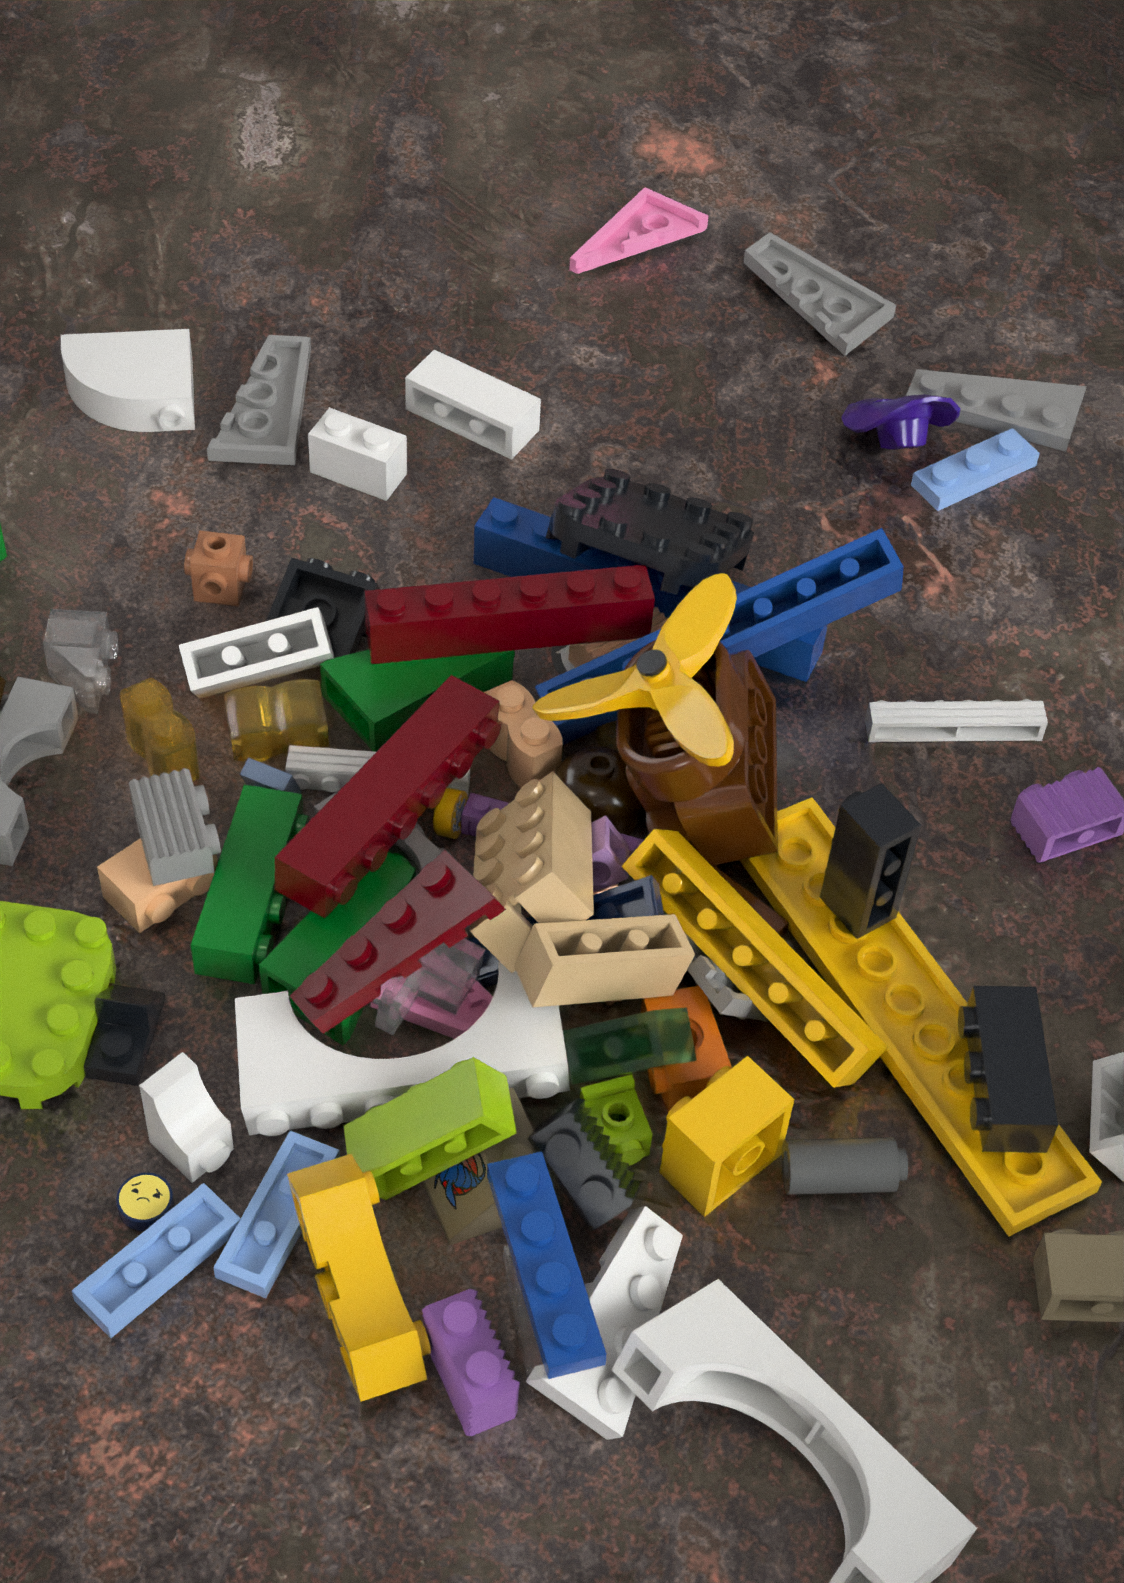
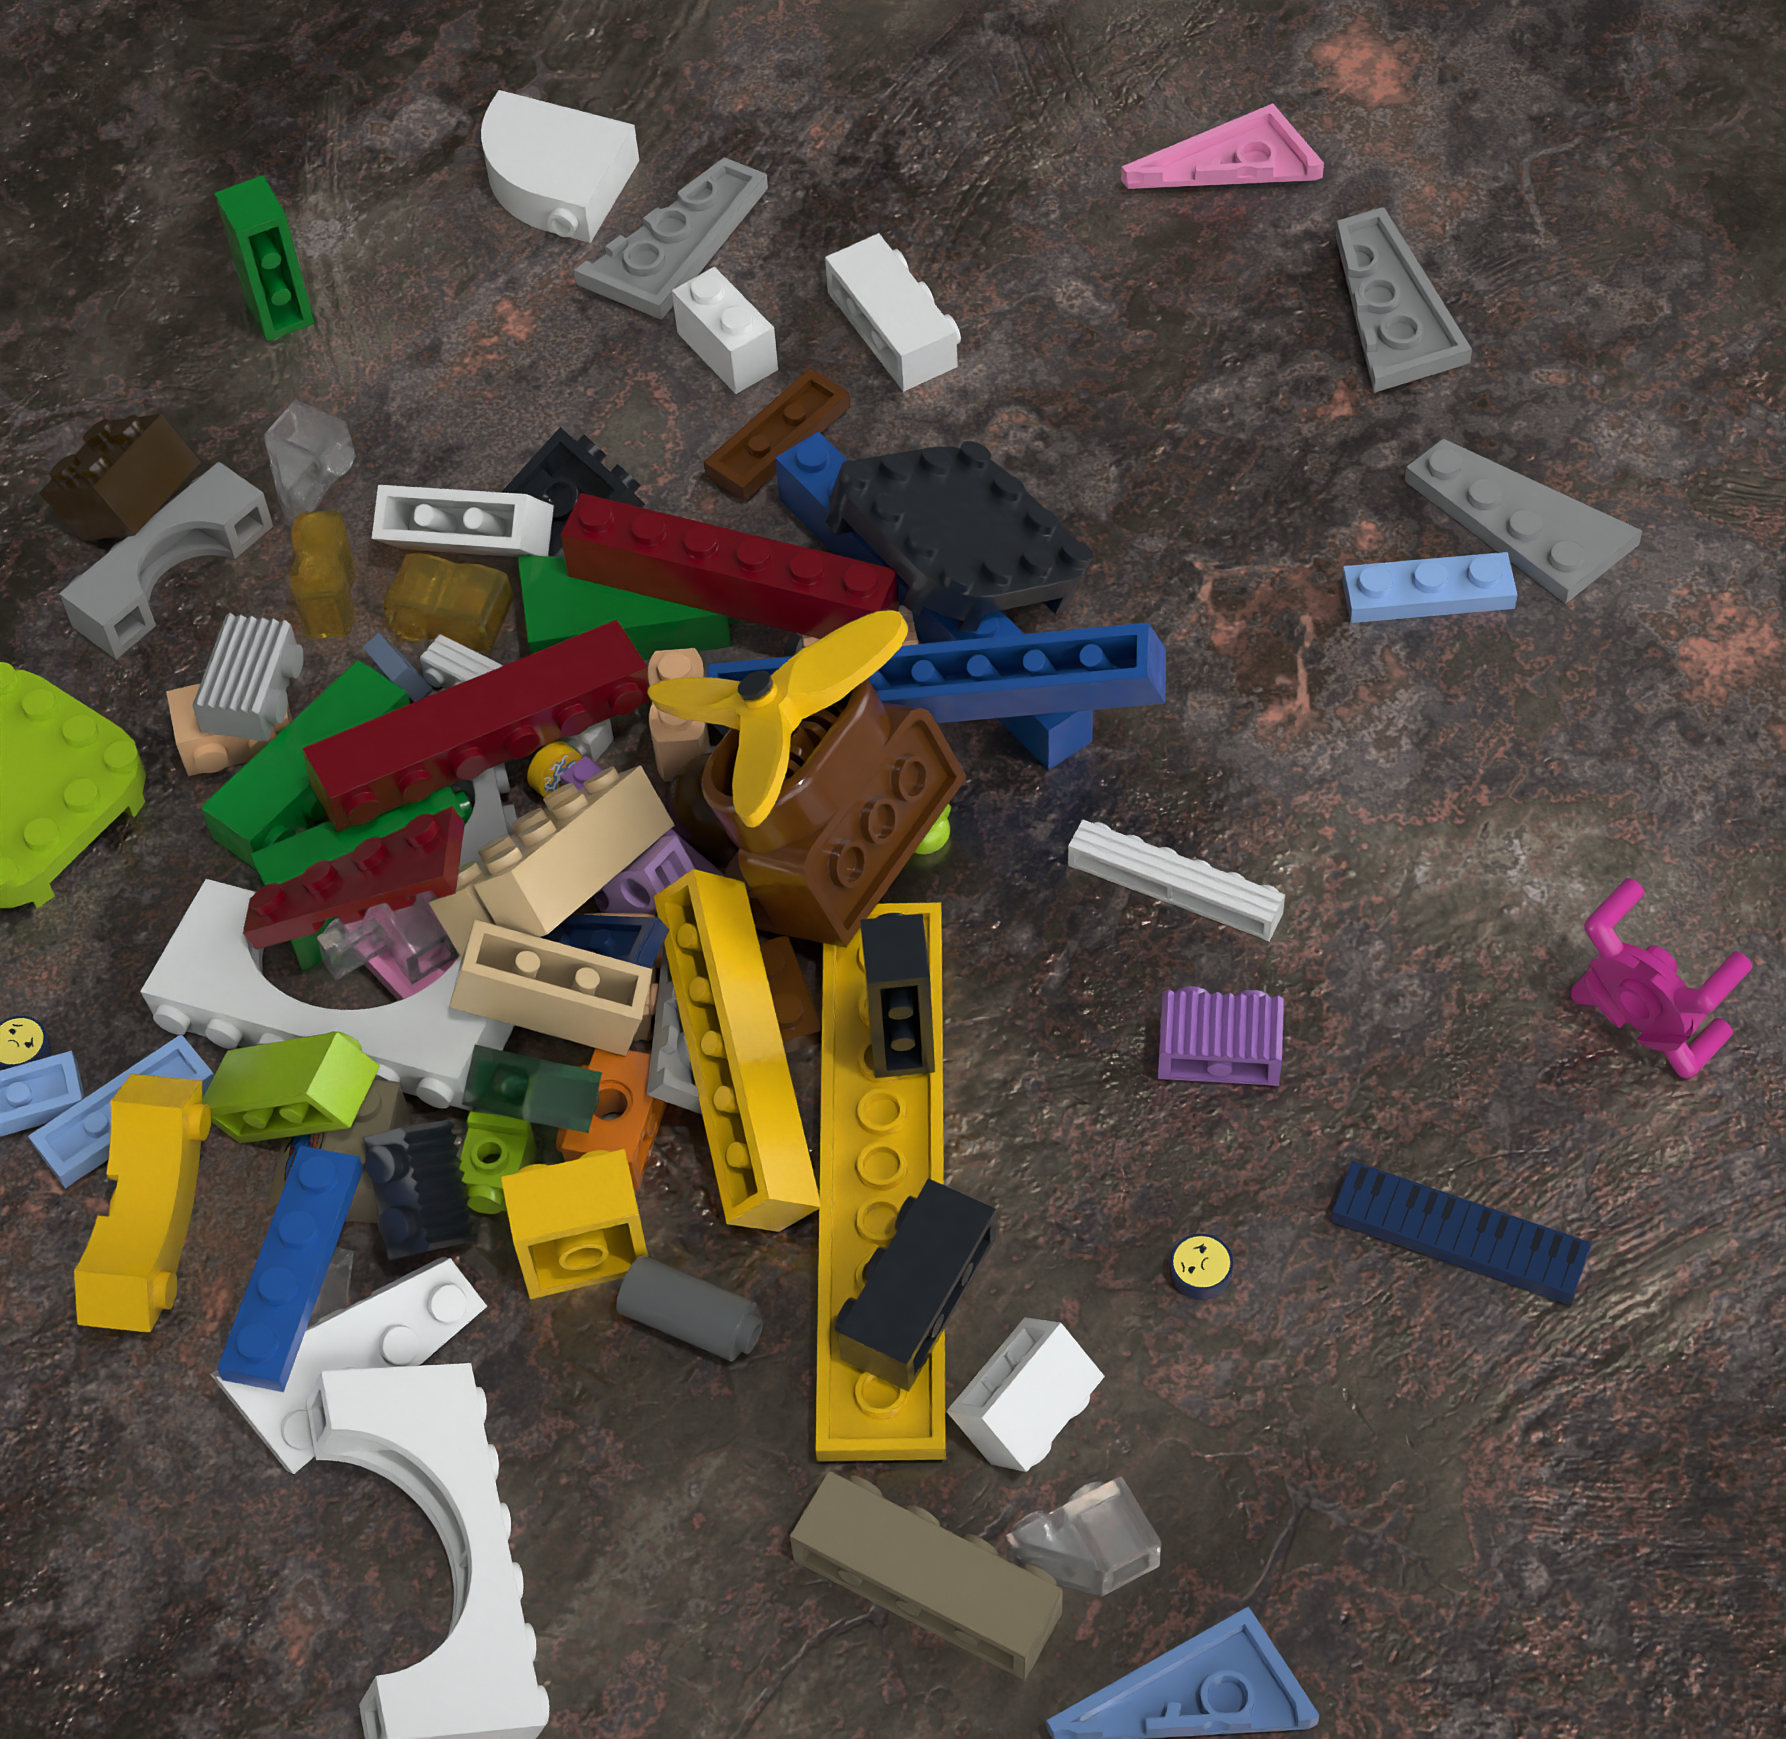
camera: 35 degrees right, 5 degrees up
black slope [84,984,165,1086] -> none
white arch [139,1052,234,1183] -> none
nougat brick [184,530,253,606] -> none
medium lavender brick [422,1289,520,1436] -> none
dark purple hat [841,394,961,450] -> none
none -> reddish brown plate [704,368,850,502]

